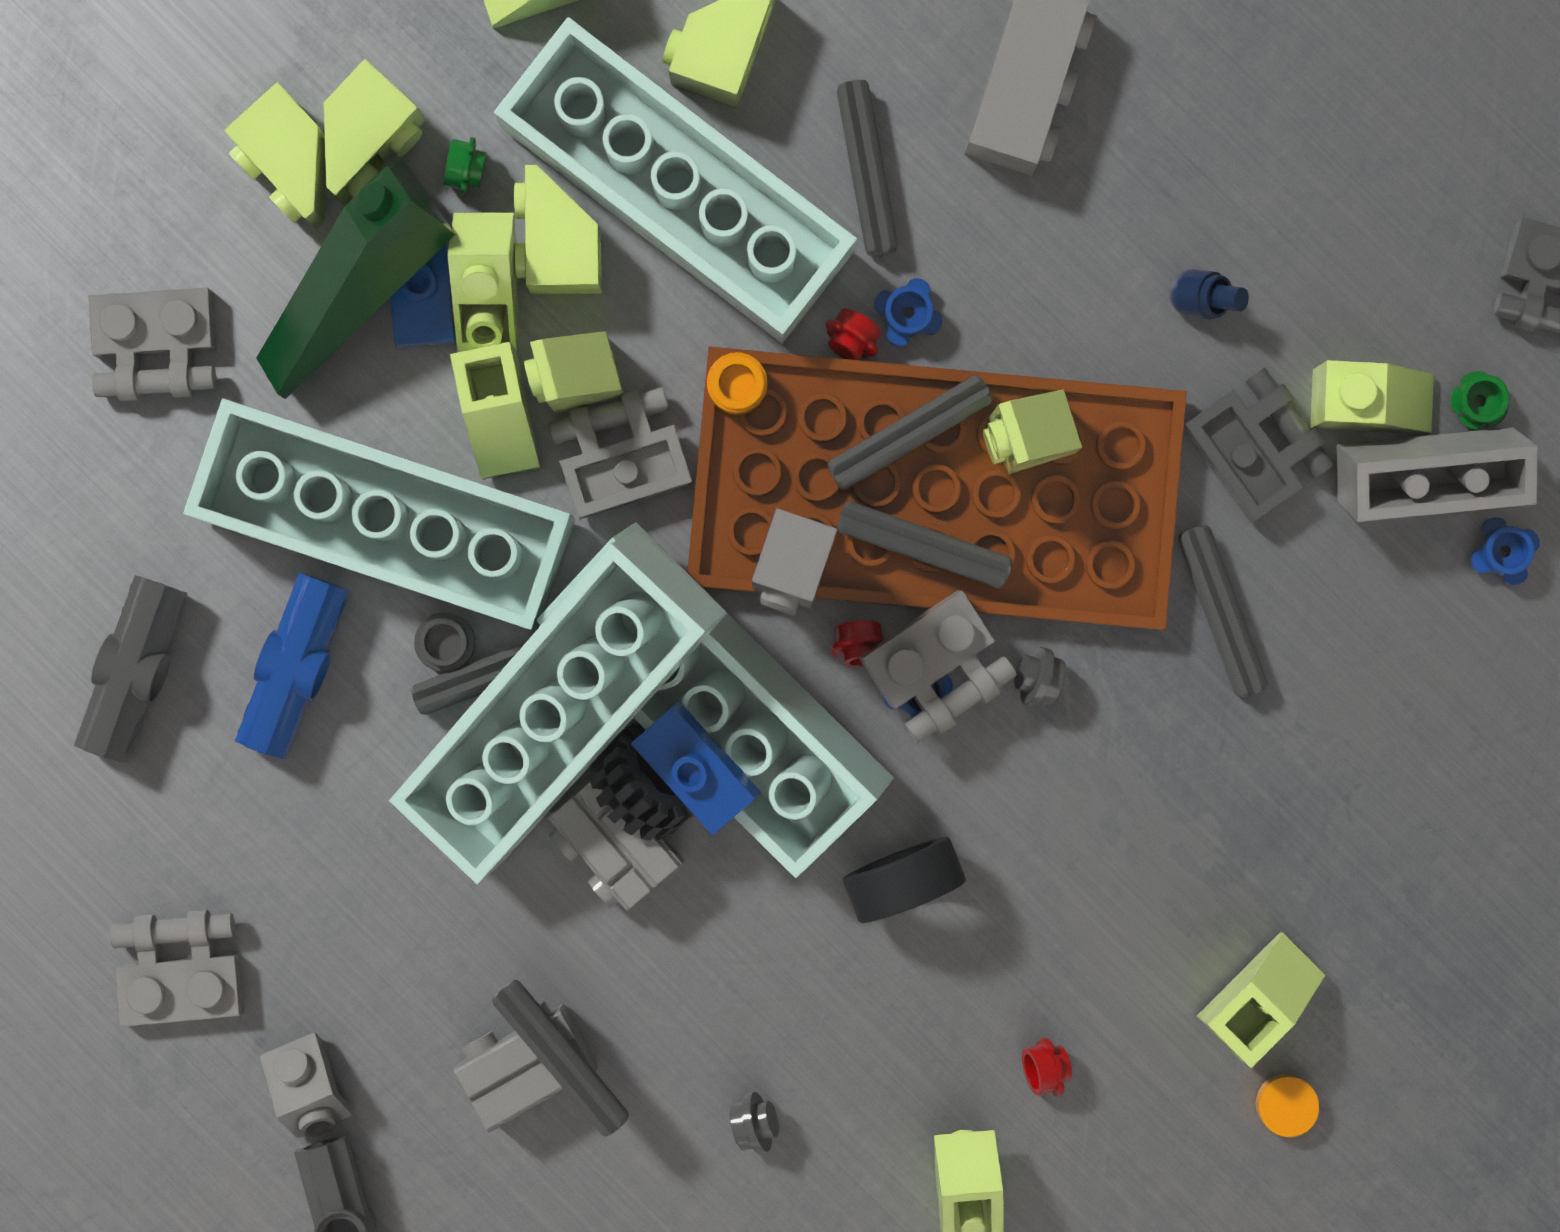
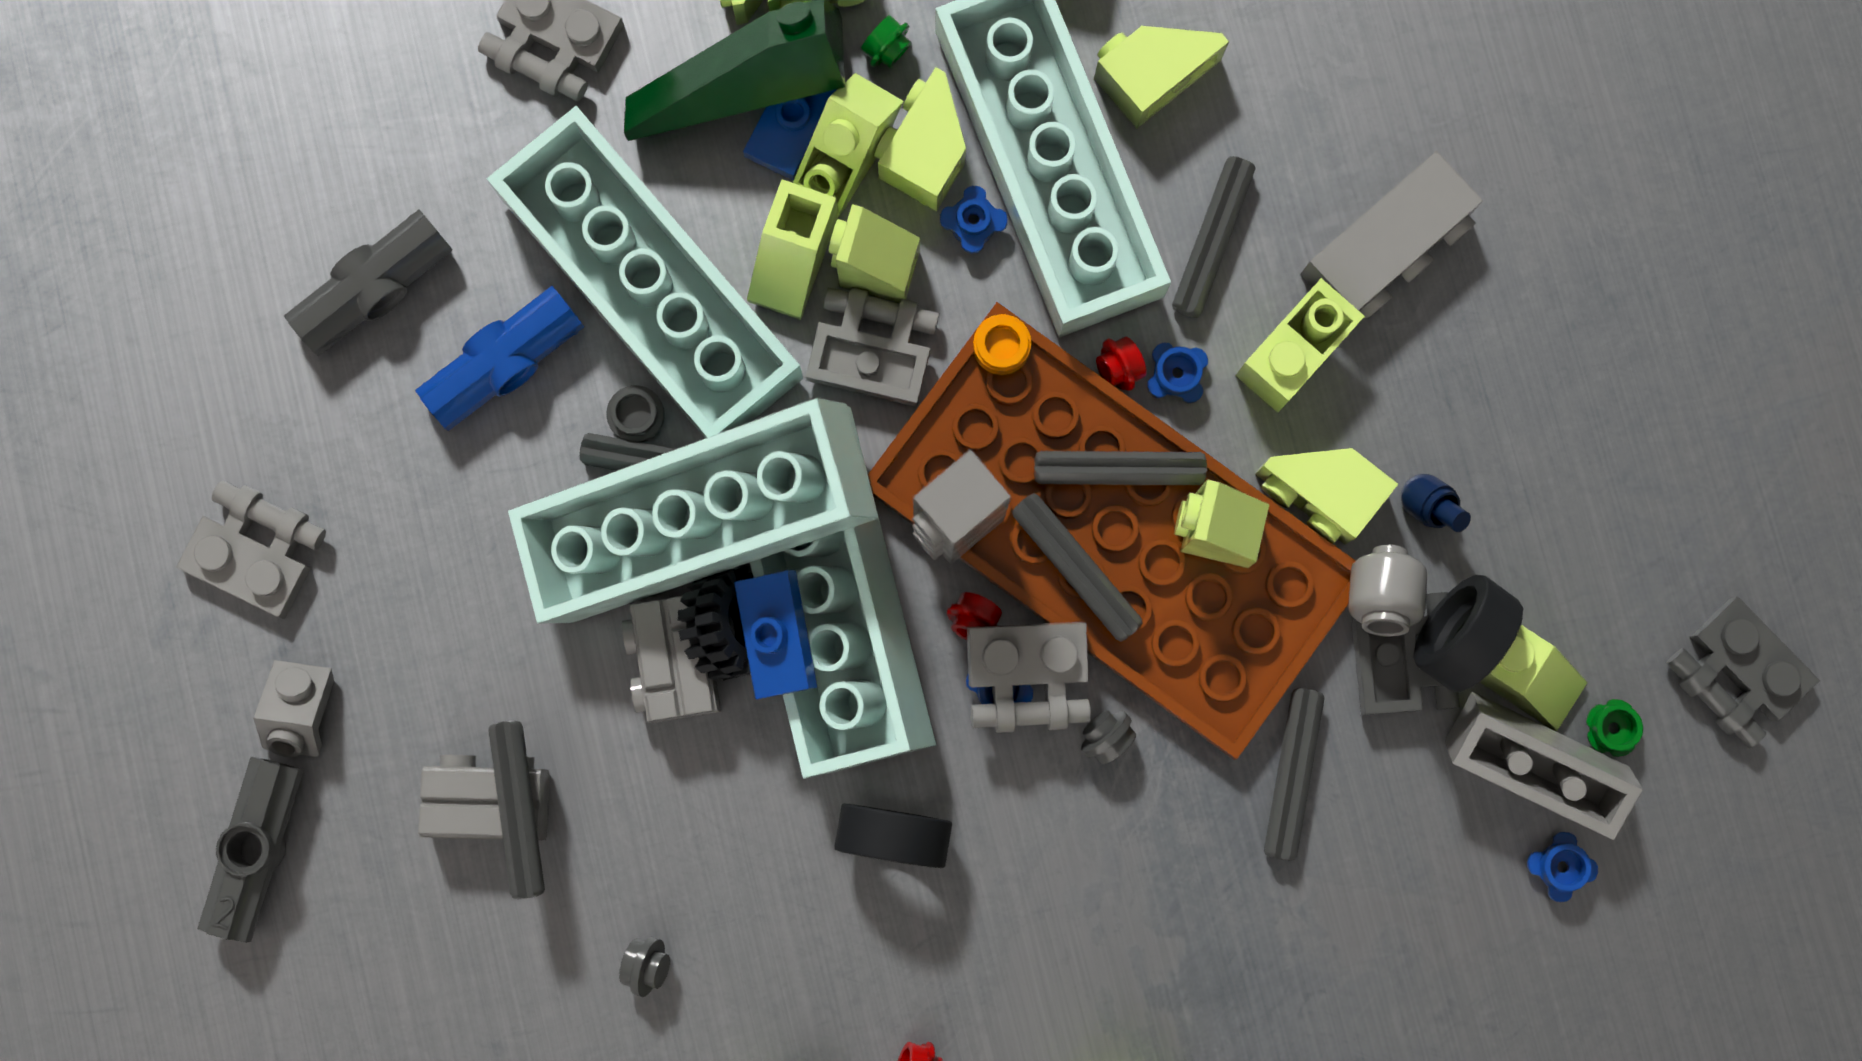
camera: 30 degrees right, 5 degrees down
none -> blue plate [940,186,1008,253]
none -> yellowish green slope [1235,278,1365,413]
none -> yellowish green slope [1255,448,1398,545]
none -> light grey head [1348,545,1427,637]
none -> black tyre [1413,575,1523,692]

